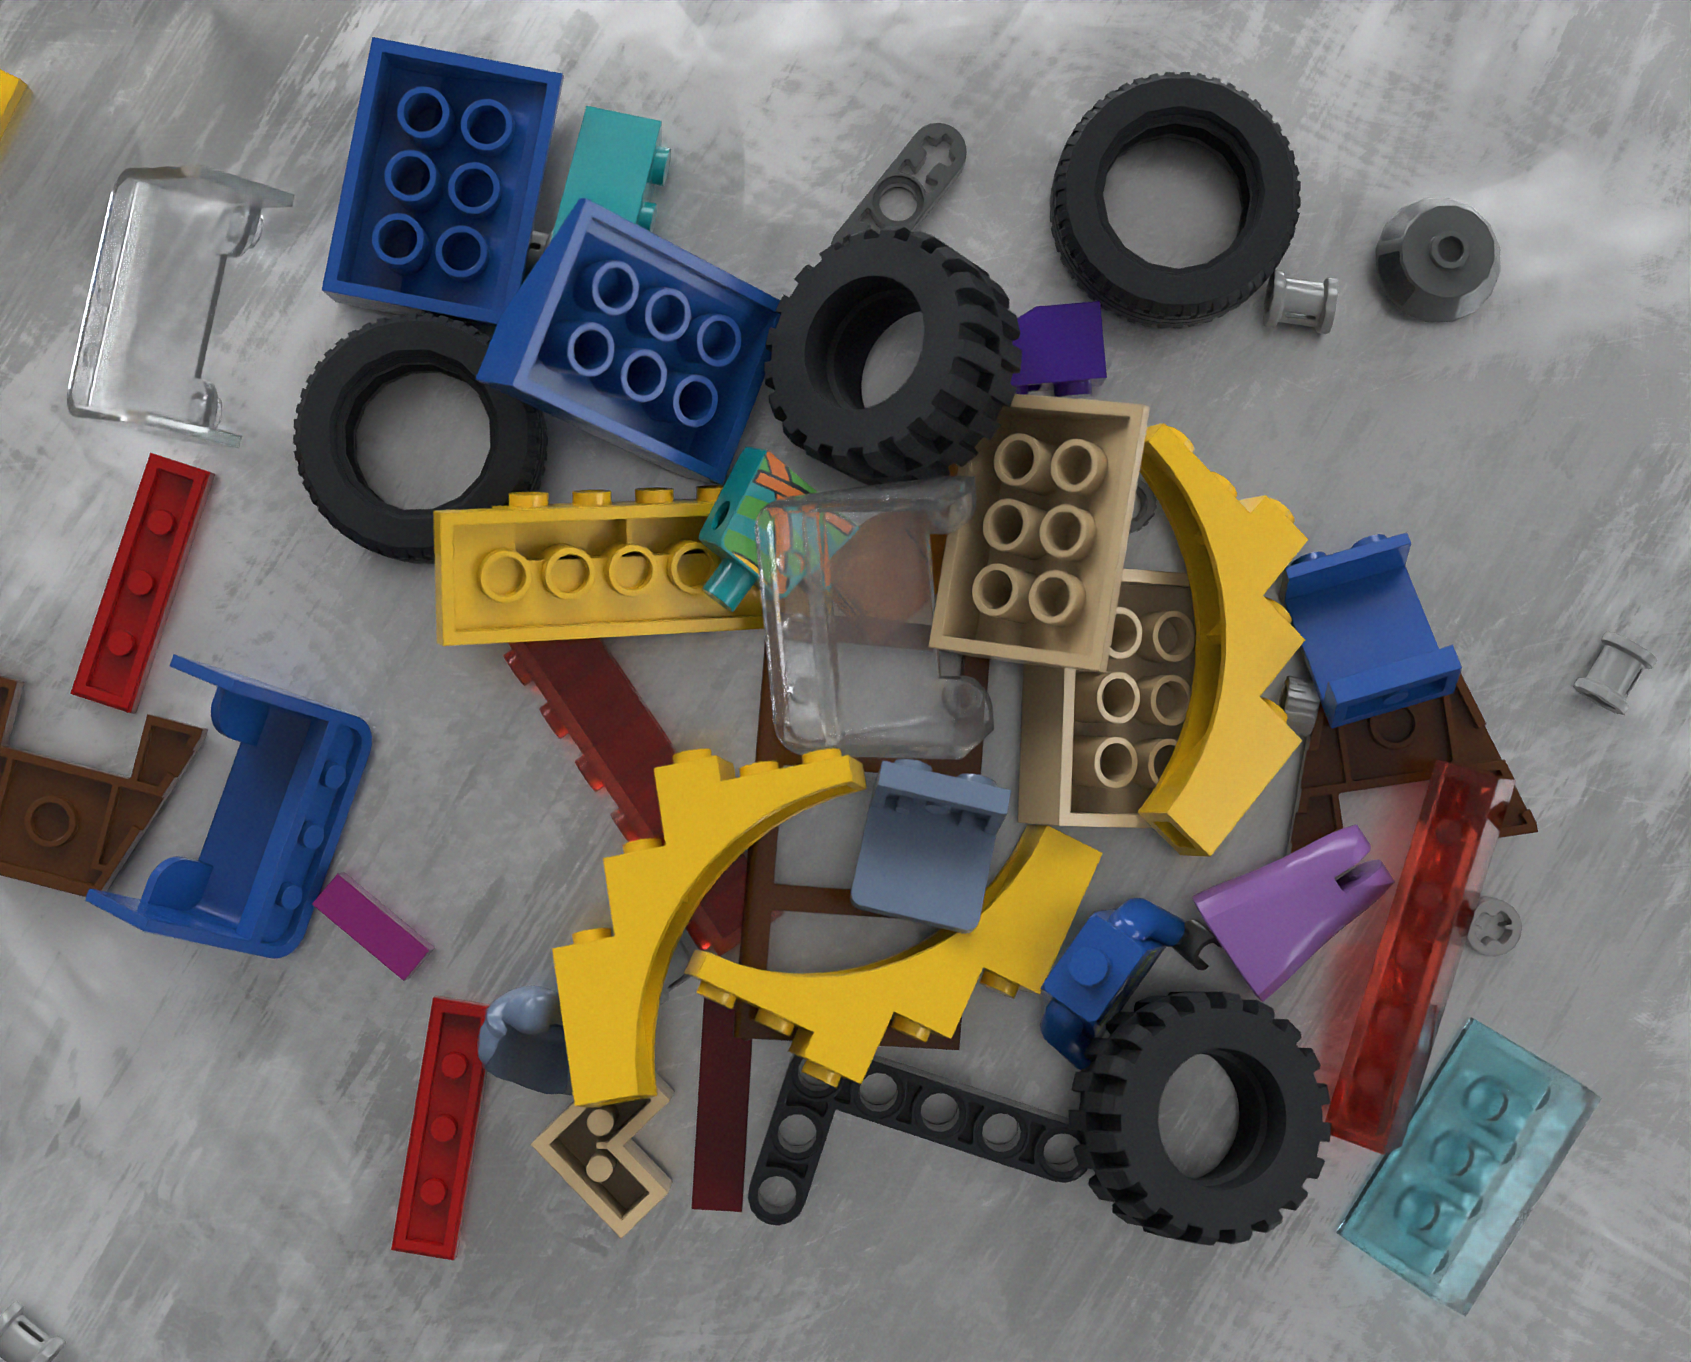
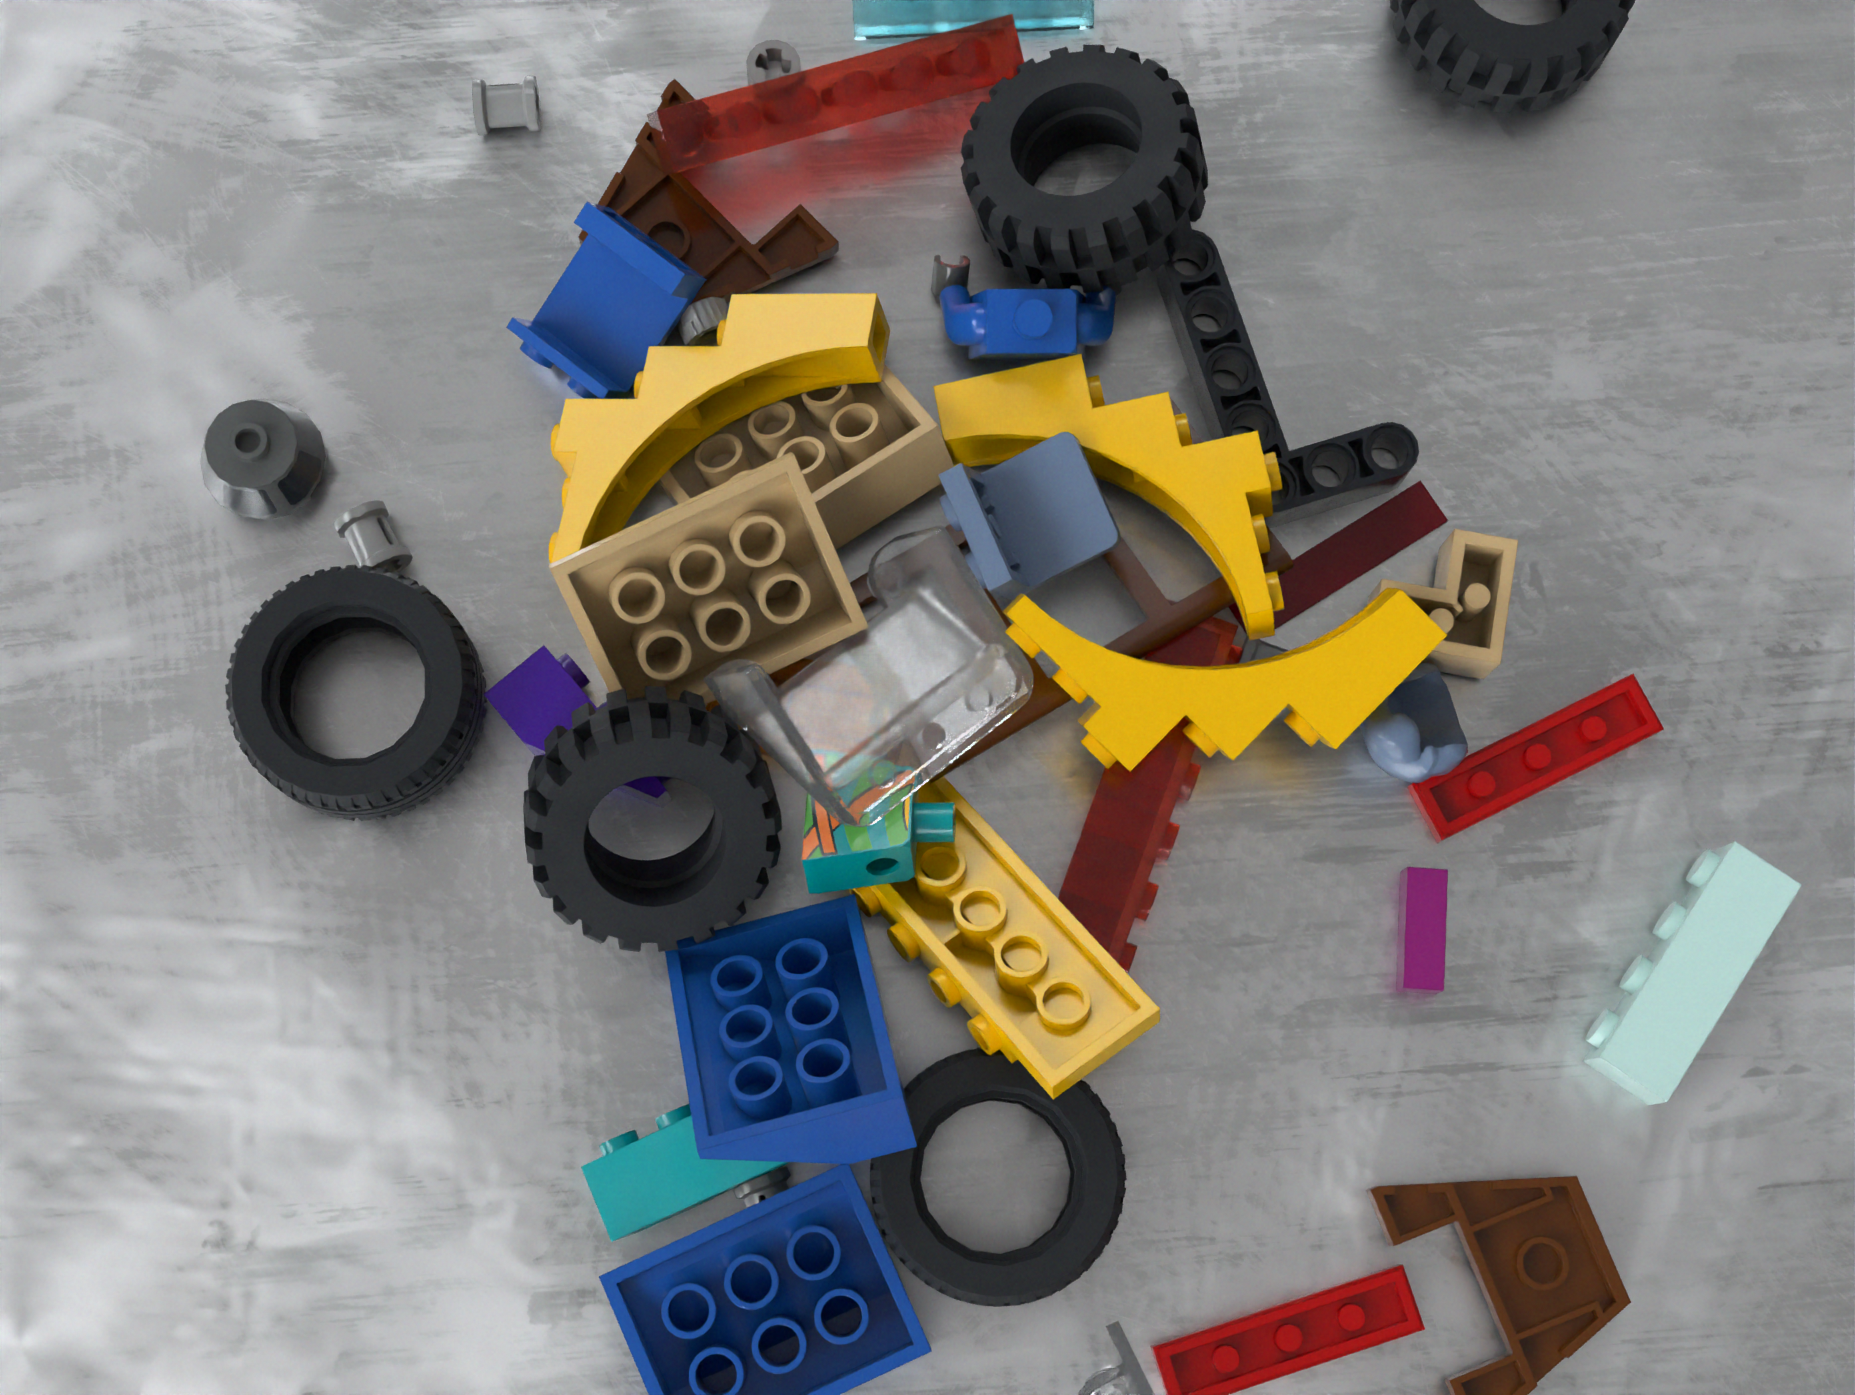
camera: 135 degrees left, 10 degrees down
blue windscreen [85,654,372,959] -> none
dark grey beam [831,123,967,245] -> none
medium lavender piece [1192,824,1395,1002] -> none
none -> light aqua brick [1583,841,1802,1105]

